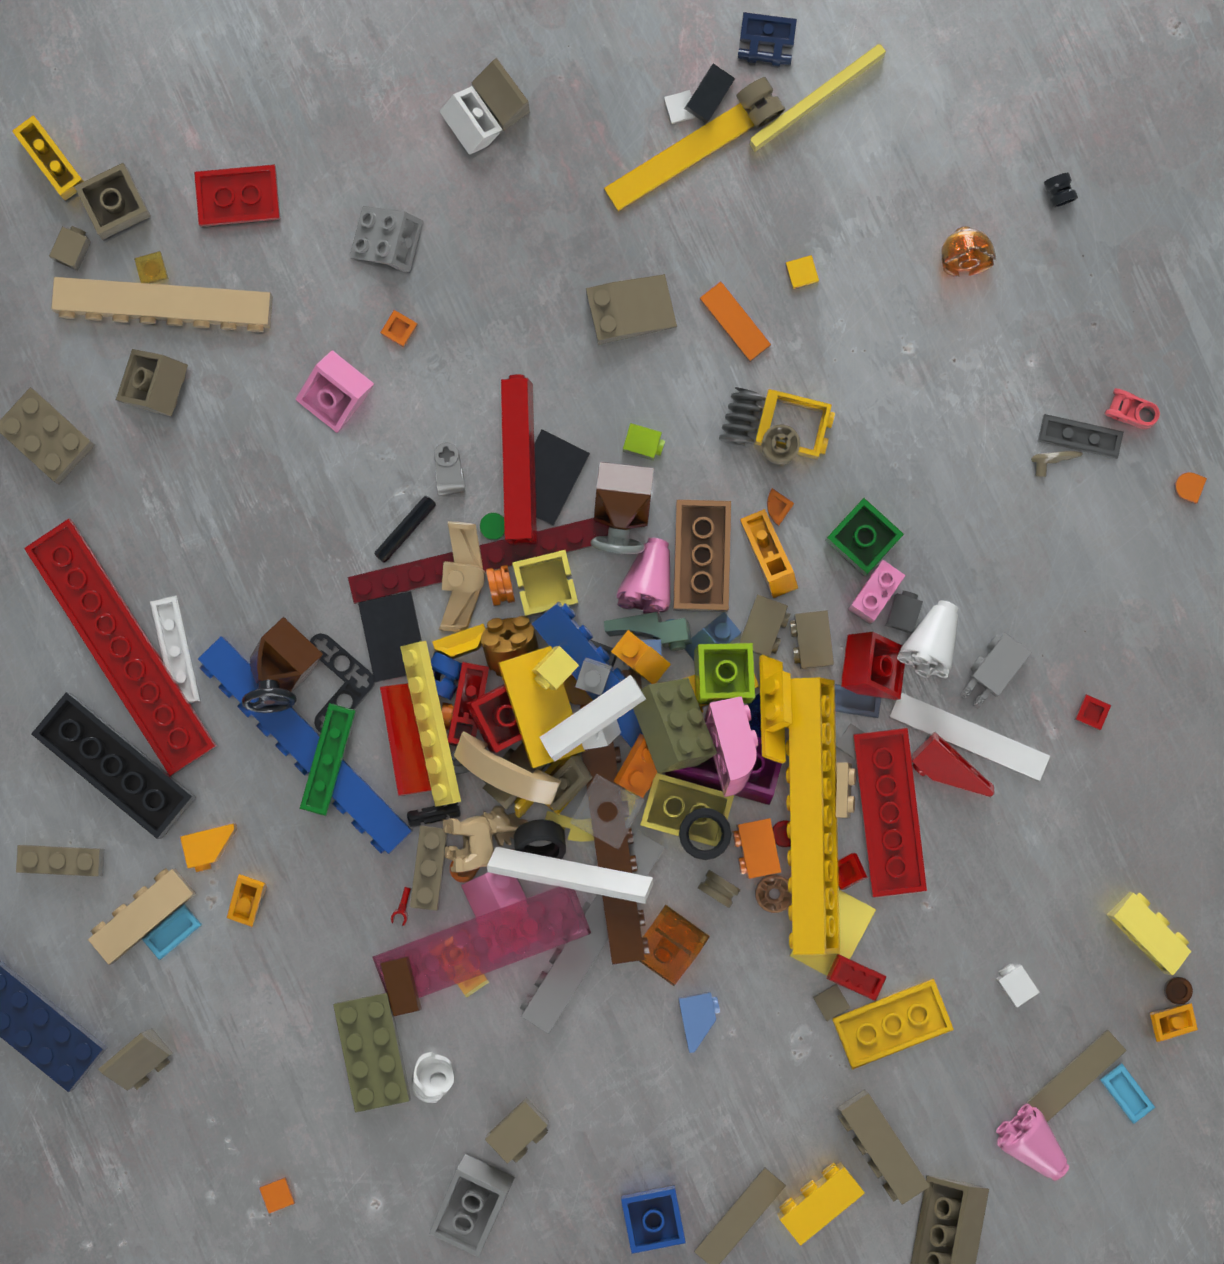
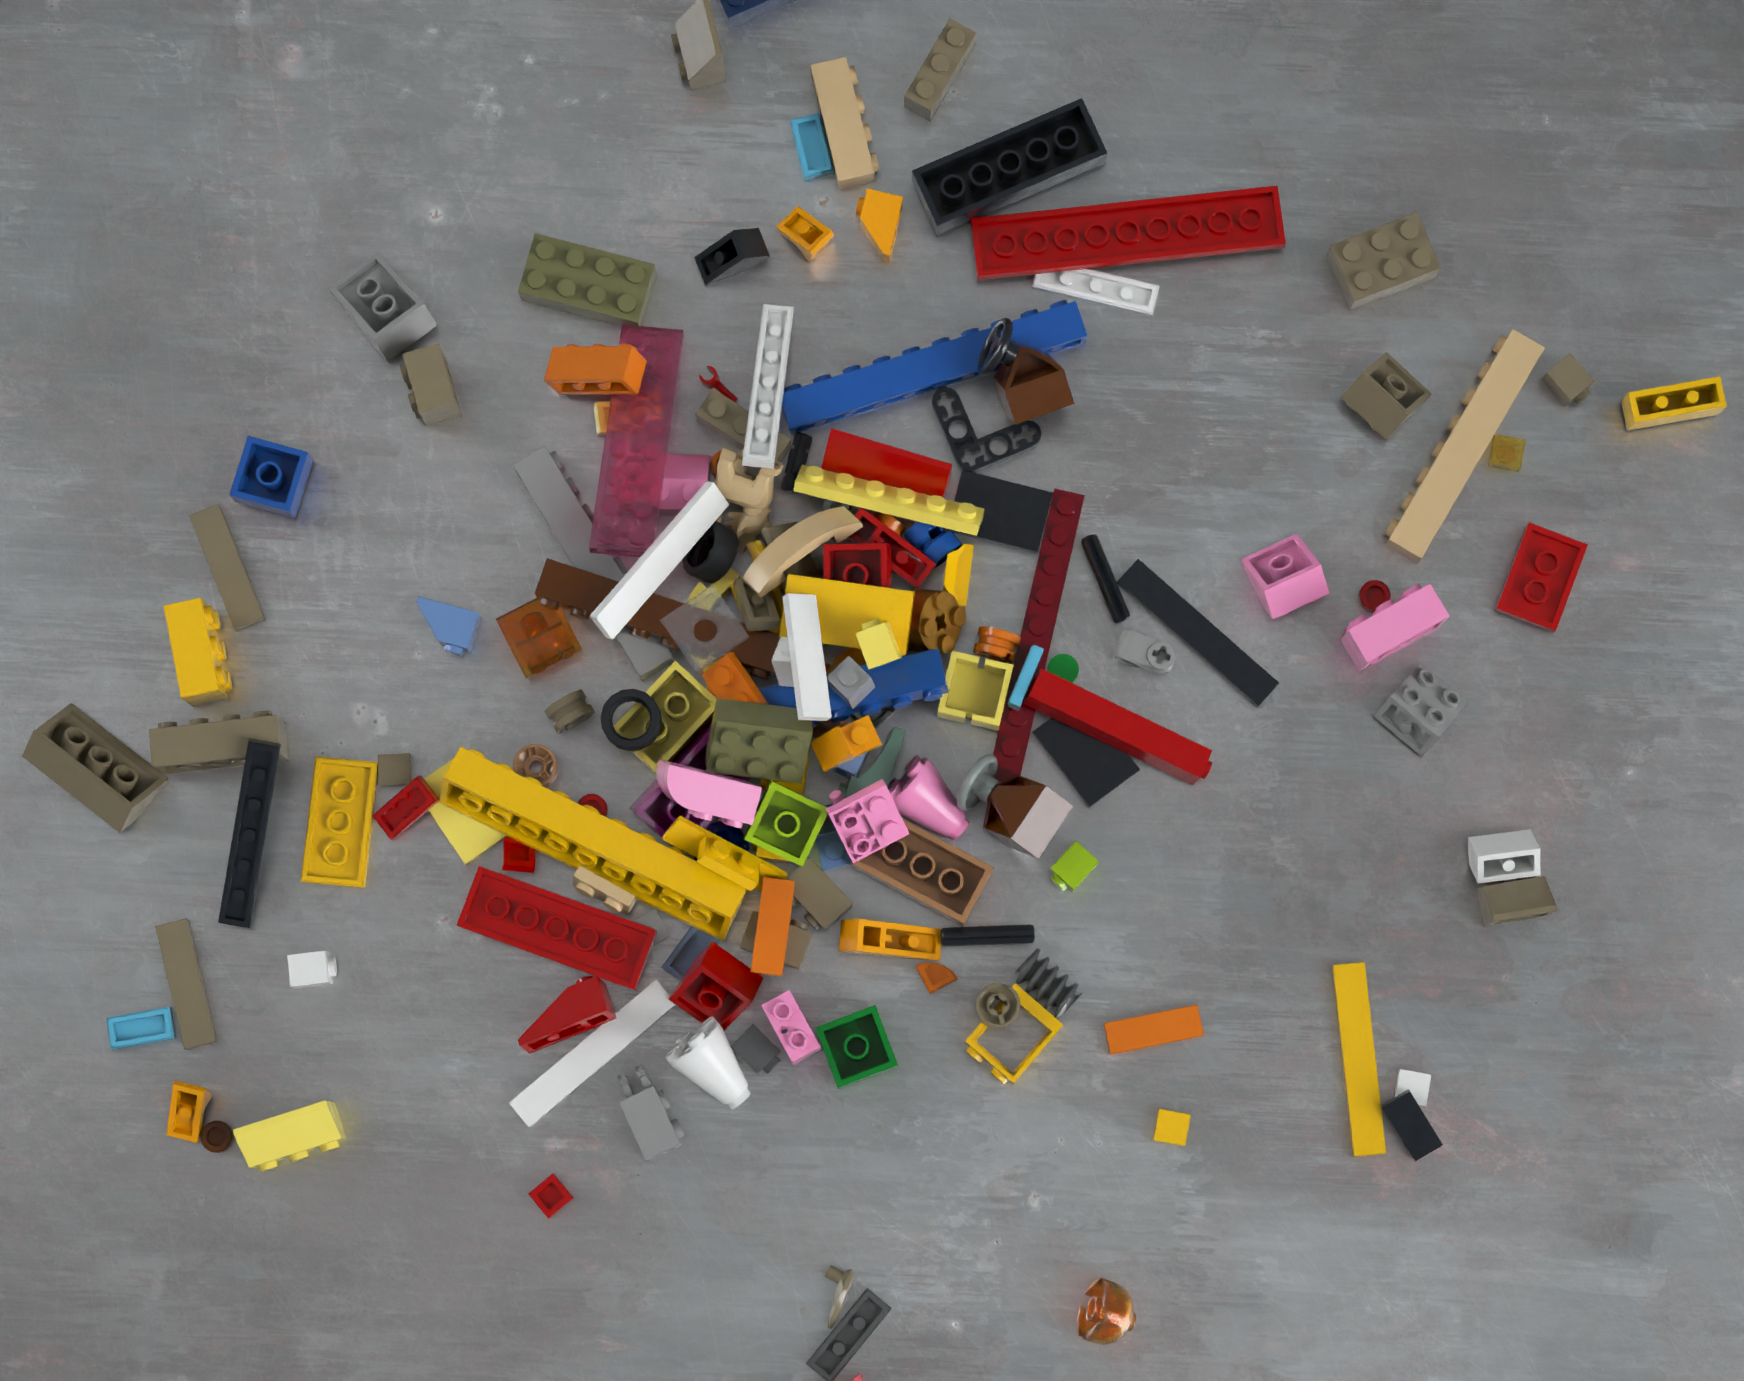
camera: 115 degrees right, 5 degrees down
dark tan brick [74,163,151,240] -> none
orange tile [259,1177,295,1213] -> none
green tile [299,703,356,816] -> none
orange tile [380,310,418,347] -> none
reddish brown tile [380,956,422,1016] -> none
white hair [411,1052,454,1102] -> none
tan plate [439,521,485,632] -> none
dark tan slope [586,274,677,345] -> none
orange brick [732,818,781,879] -> none
dark tan wheel [736,77,785,128] -> none
dark blue plate [737,12,797,67] -> none
light yellow tile [749,44,886,152] -> none
bright pink cone [996,1104,1069,1181] -> none
none -> black tile [218,738,282,928]
none -> orange brick [544,343,647,395]
none -> black slope [694,228,770,285]
none -> white tile [742,304,794,469]
none -> orange tile [750,877,795,977]
none -> bright pink plate [826,779,910,863]
none -> black axle [941,924,1035,946]
none -> medium azure tile [1008,645,1044,711]
none -> black tile [1117,559,1279,707]
none -> bright pink brick [1341,584,1449,672]
none -> red tile [1358,580,1391,613]

